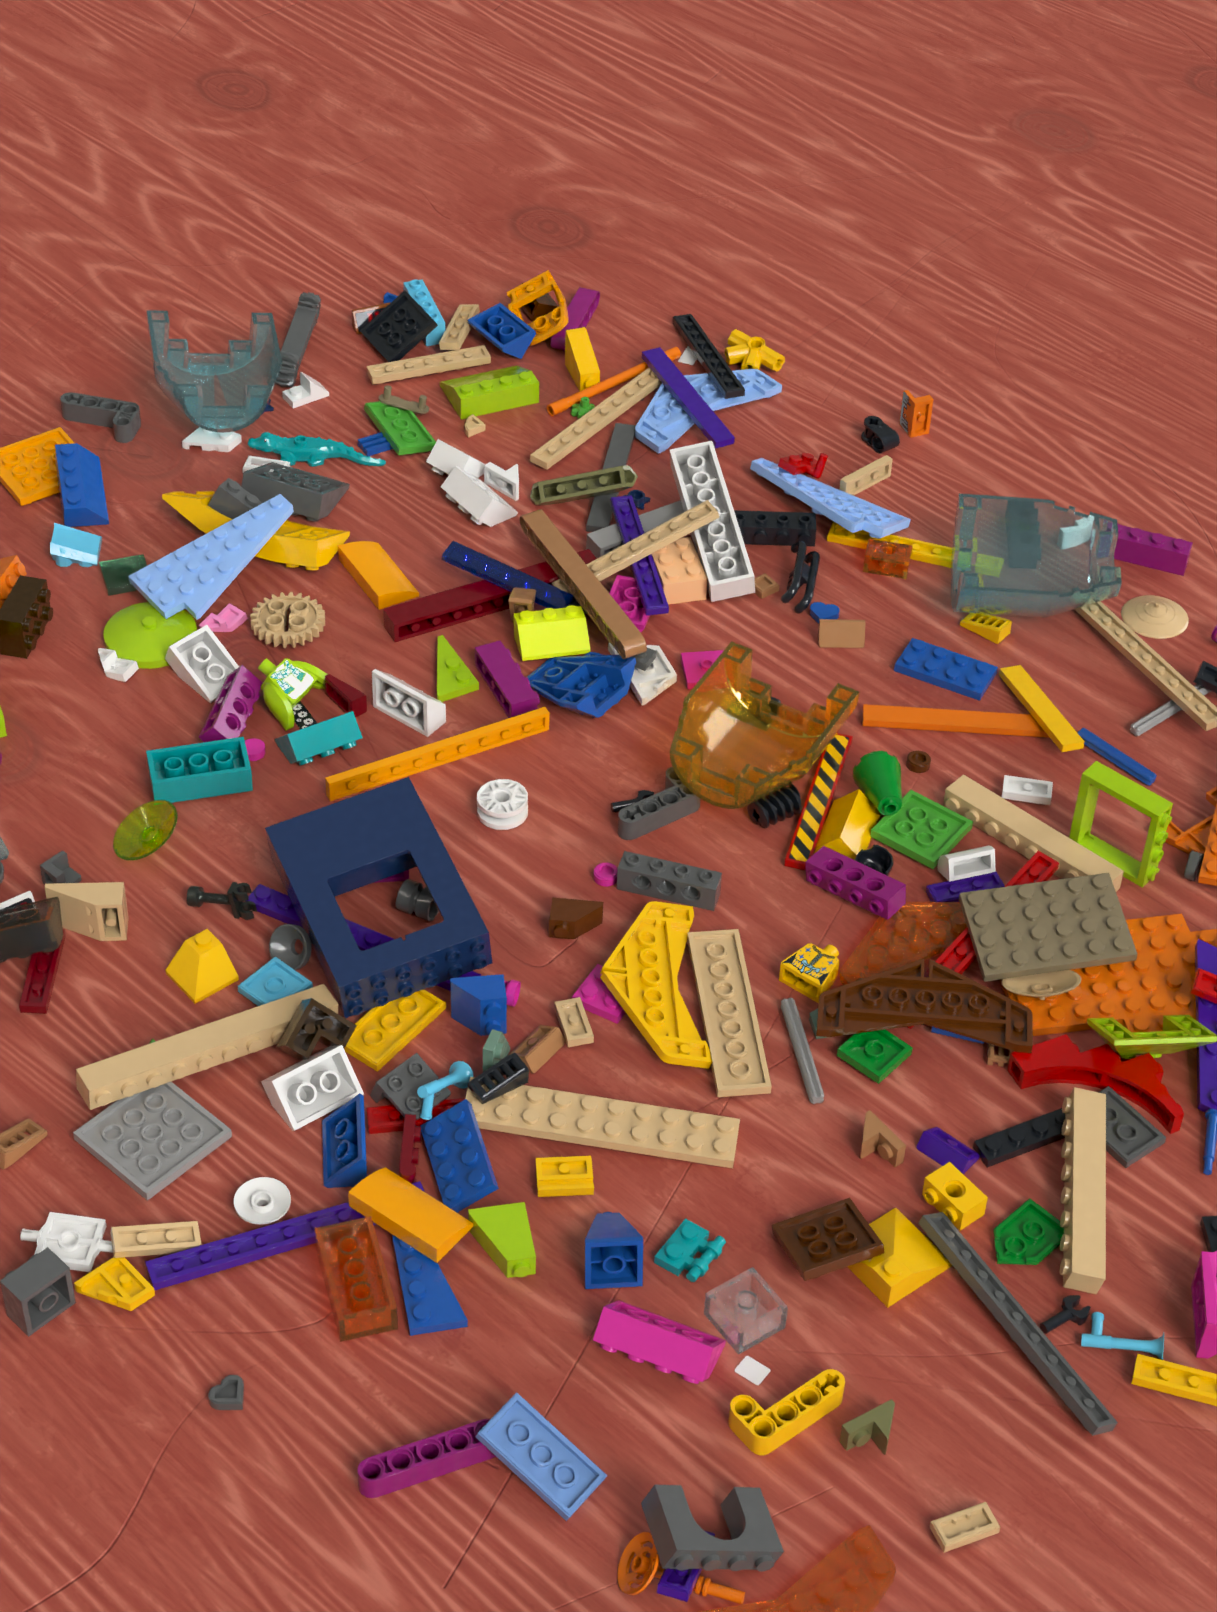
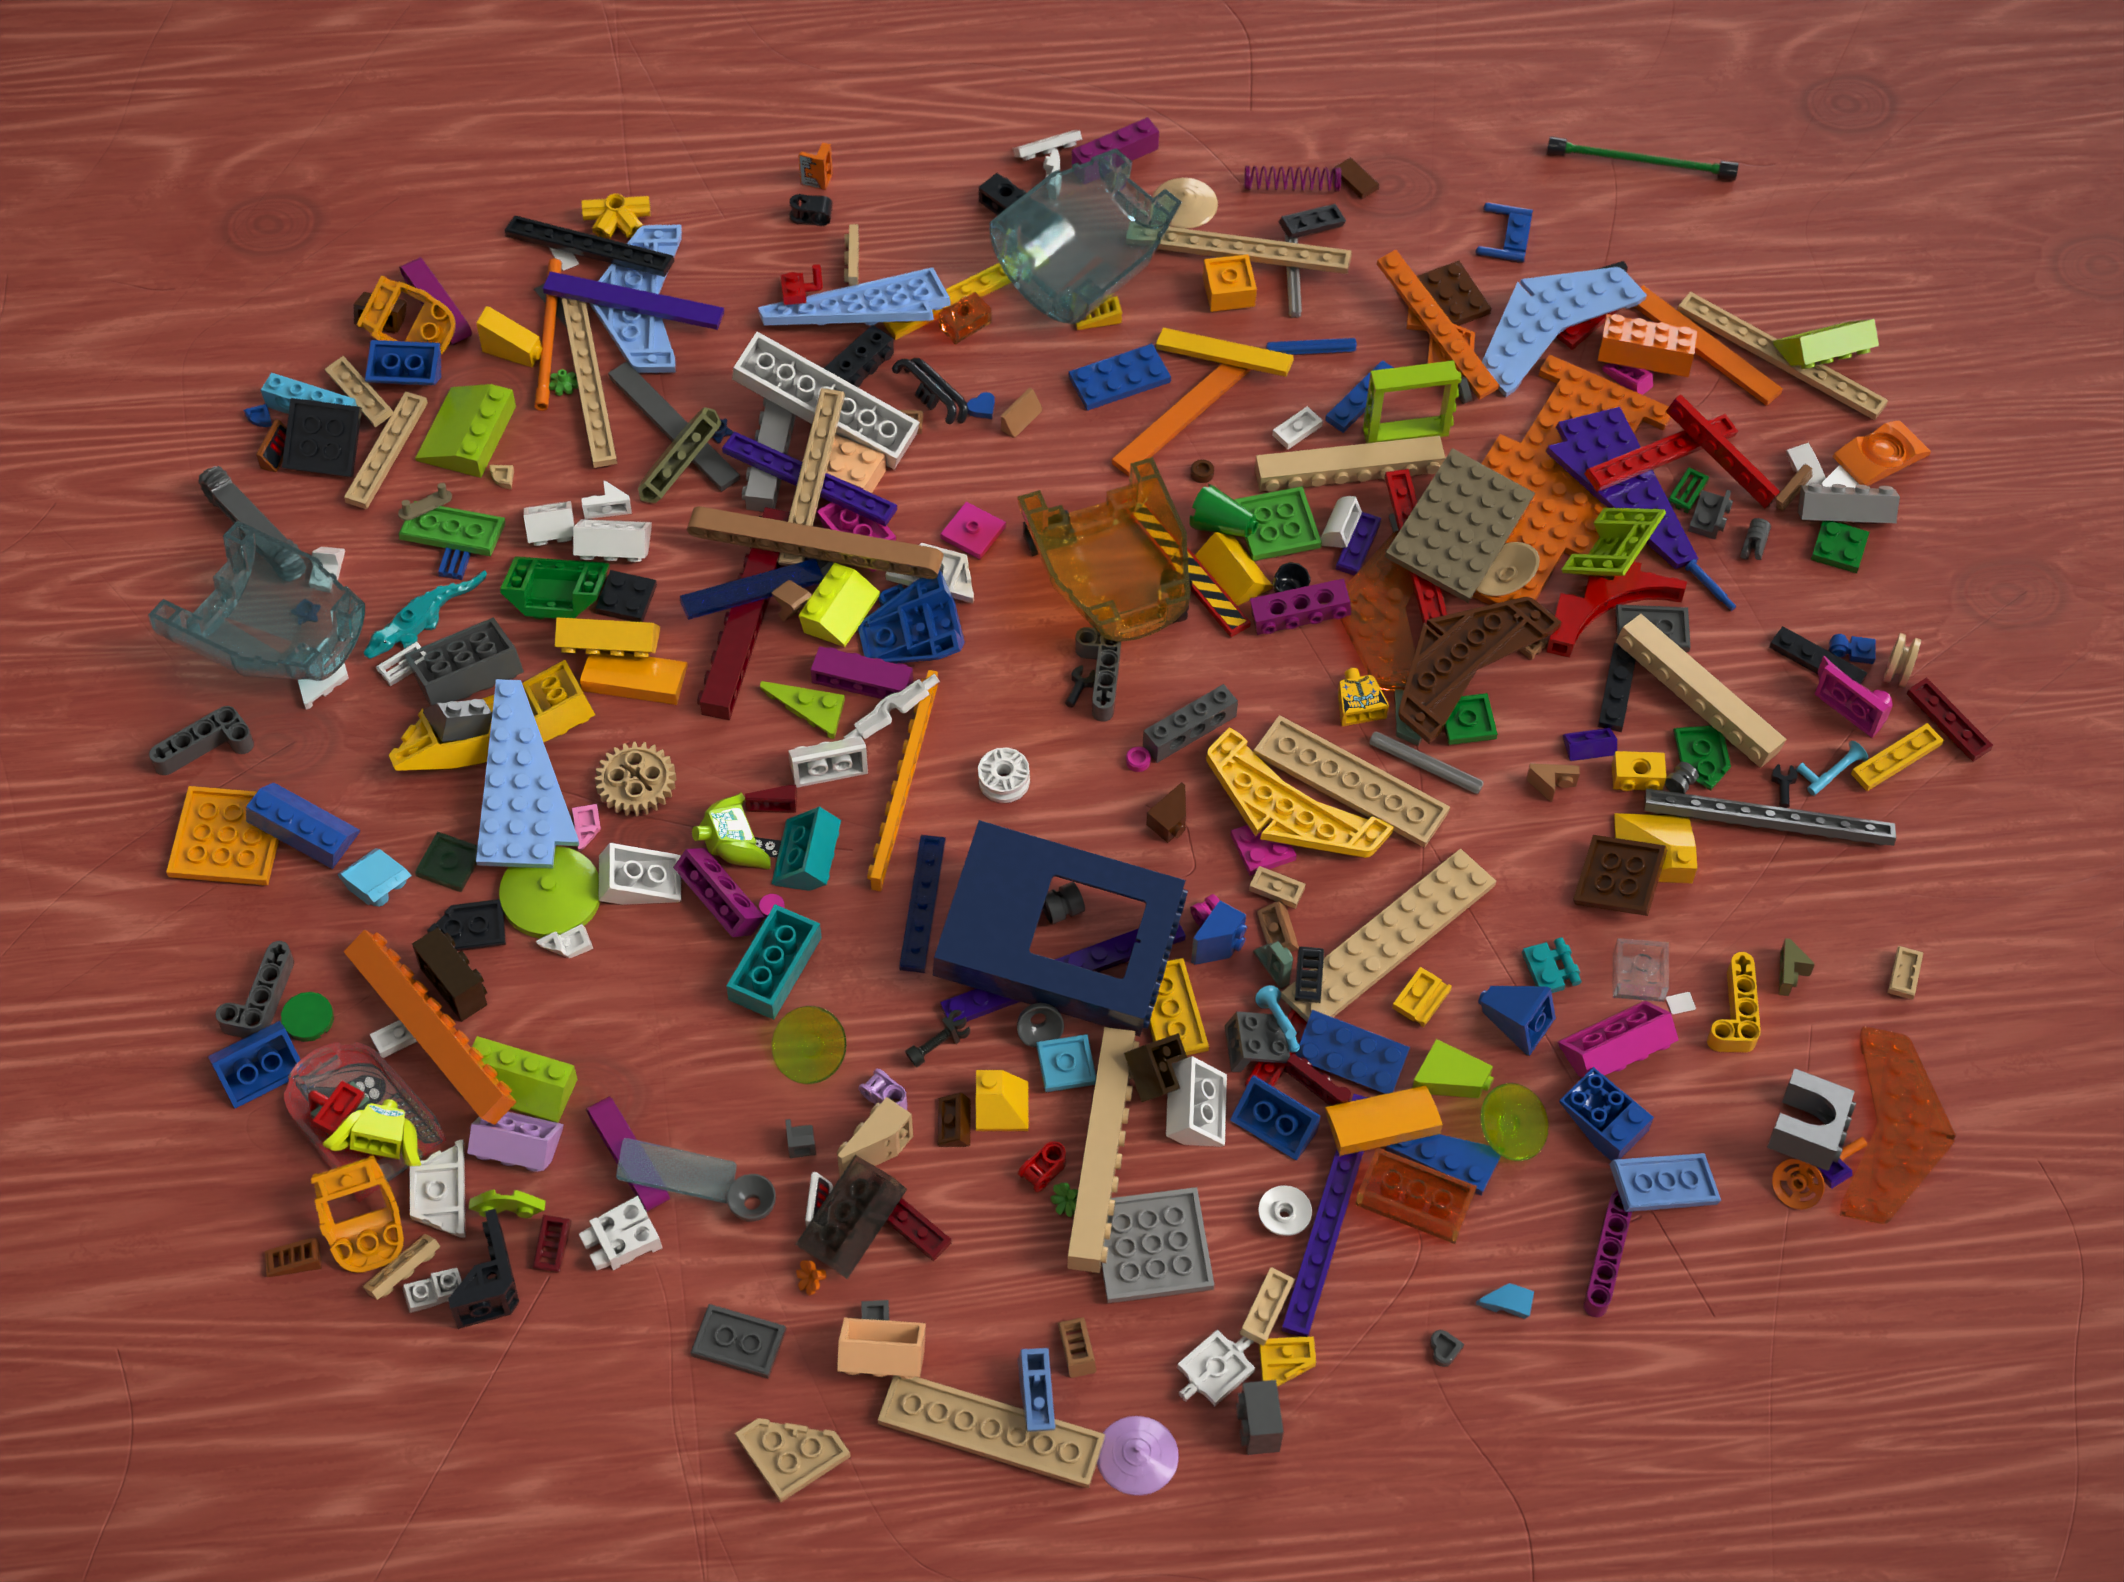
camera: 50 degrees left, 15 degrees up
none -> black tile [427,899,506,951]
none -> green slope [500,556,609,619]
none -> yellow slope [555,617,660,658]
none -> black plate [596,570,657,622]
none -> white piece [843,674,940,739]
none -> lavender piece [858,1068,908,1110]
none -> reddish brown slope [938,1092,971,1147]
none -> white plate [1013,130,1082,160]
none -> red piece [1018,1141,1066,1193]
none -> light orange container [1203,254,1257,312]
none -> blue plate [1325,360,1394,433]
none -> dark azure slope [1476,1283,1534,1319]
none -> clear neon green hat [1481,1083,1549,1161]
none -> blue slope [1559,1067,1654,1161]
none -> dark grey wheel [1665,762,1699,794]

